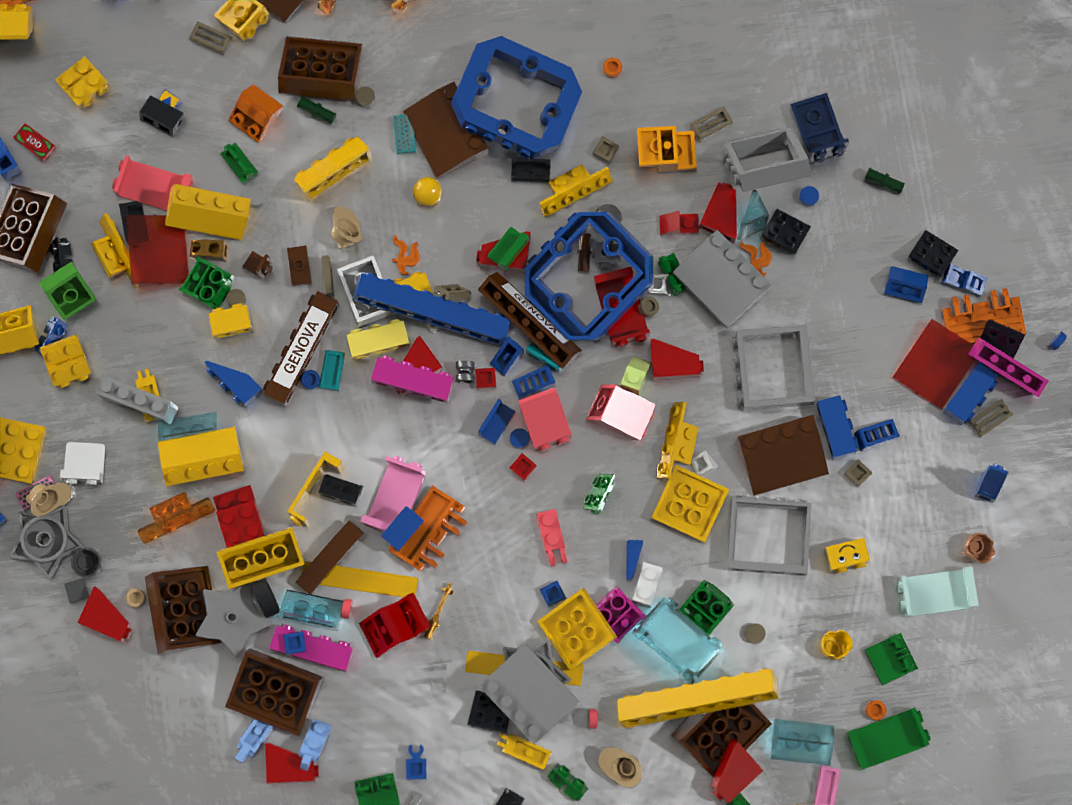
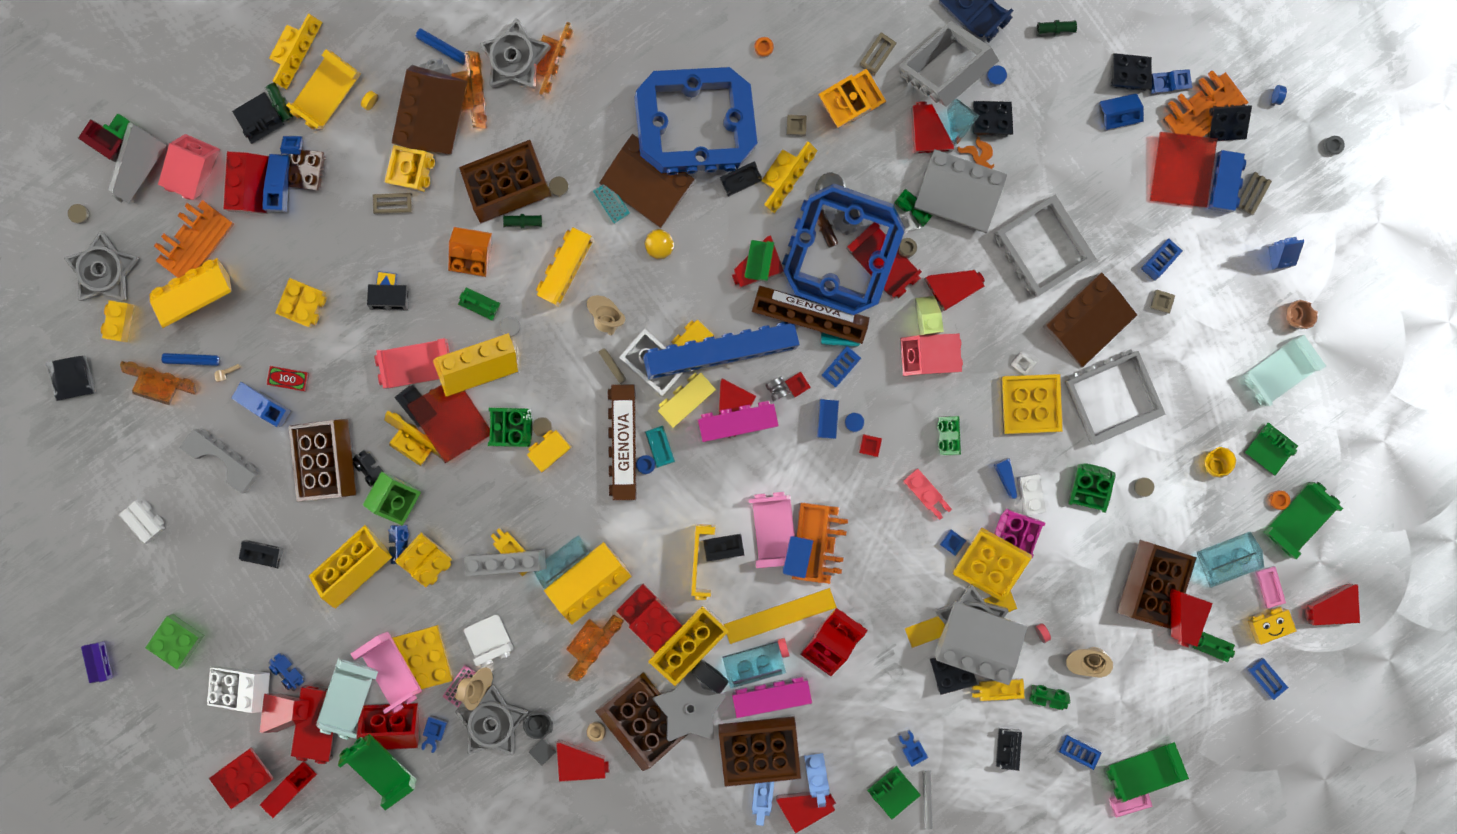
camera: 25 degrees left, 10 degrees up
pearl gold leg [190,239,228,262] -> none
blue slope [204,361,263,408] -> none
reddish brown bracket [242,251,273,280] -> none
blue tile [284,632,306,655] -> none
reddish brown plate [287,245,312,287] -> none
reddish brown slope [295,520,364,595] -> none
orange piece [392,235,420,275] -> none
pearl gold piece [424,583,454,640] -> none
dark tan tile [433,284,471,300] -> none
blue slope [489,336,524,376] -> none
coral slope [518,387,572,452] -> none
yellow brick [617,668,779,729] -> none
clear light blue windscreen [632,597,723,684] -> none
yellow bracket [656,402,699,479] -> none
red slope [659,211,699,235] -> none
blue brick [816,395,859,460] -> none
yellow brick [824,538,870,574] -> none
dark pink brick [968,338,1049,397] -> none

